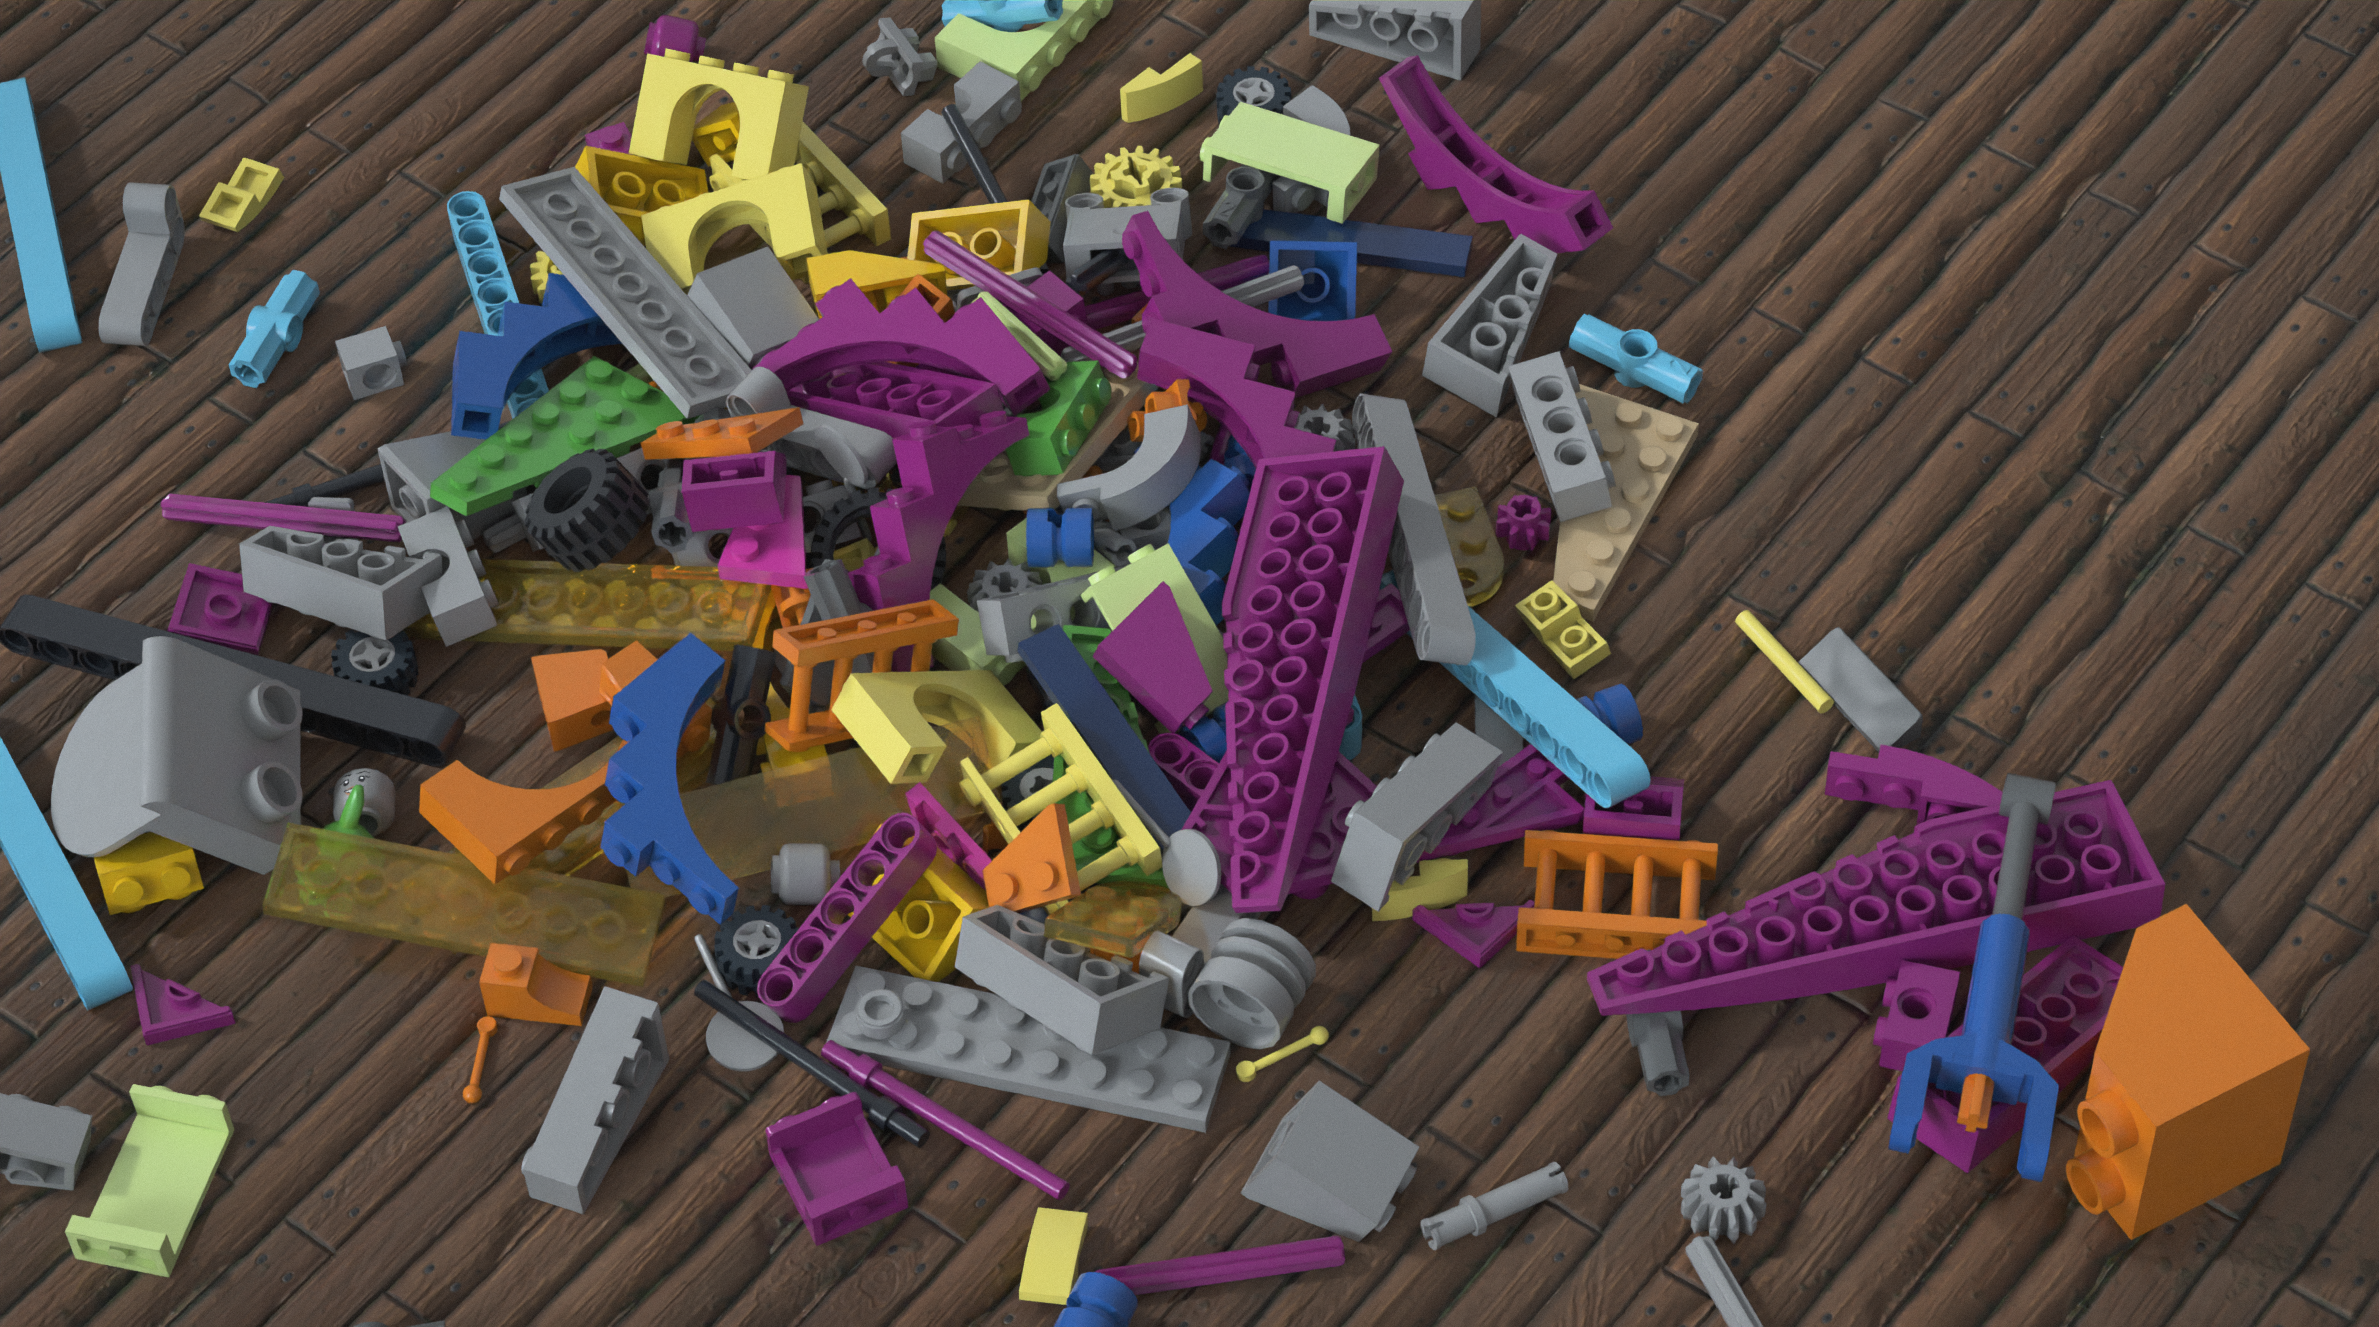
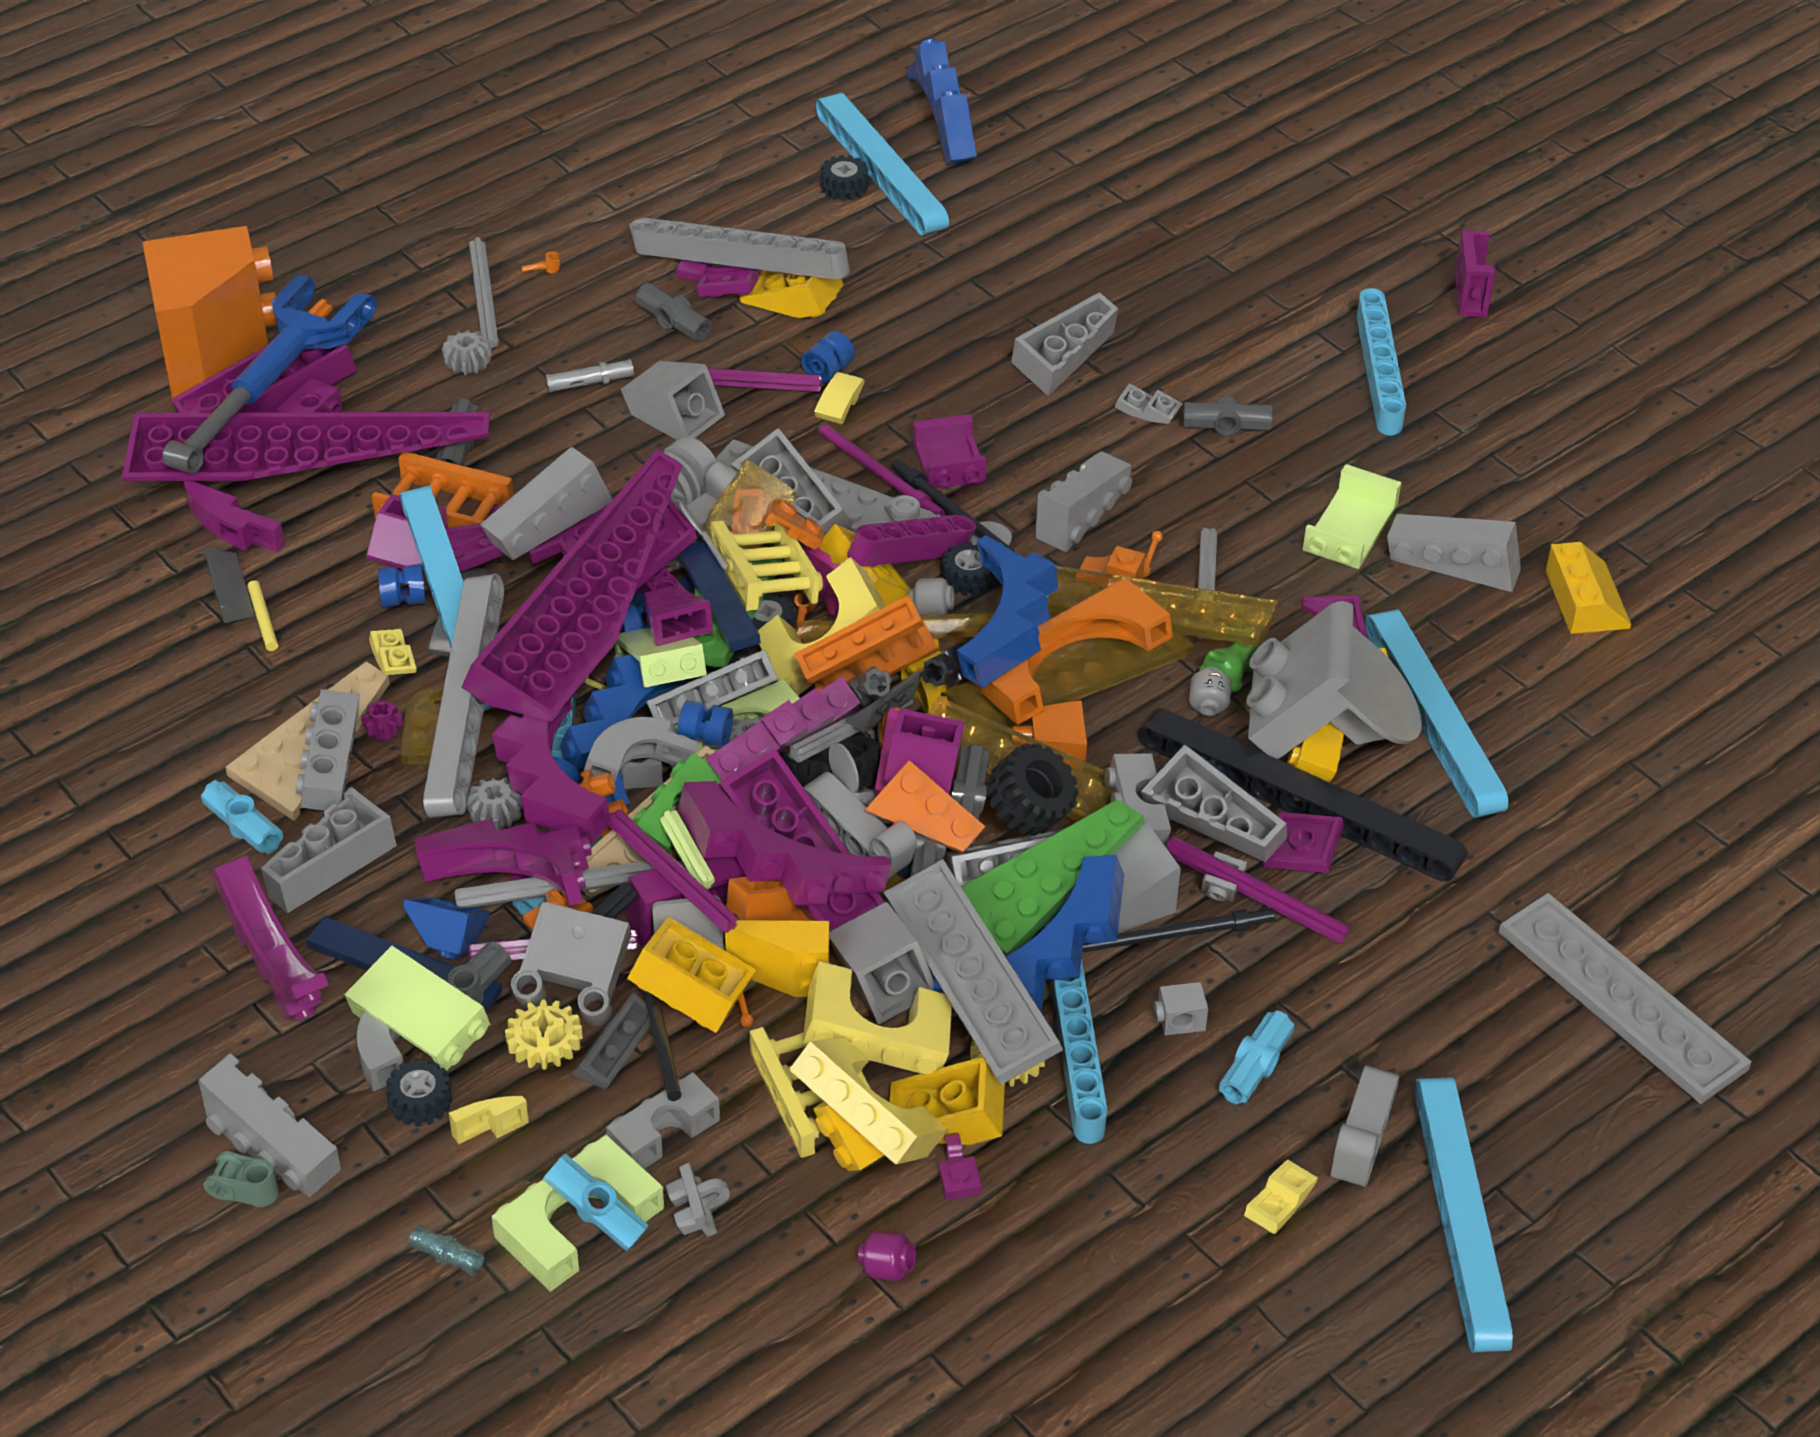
camera: 170 degrees left, 5 degrees down
none -> light grey axle [1196,528,1217,640]

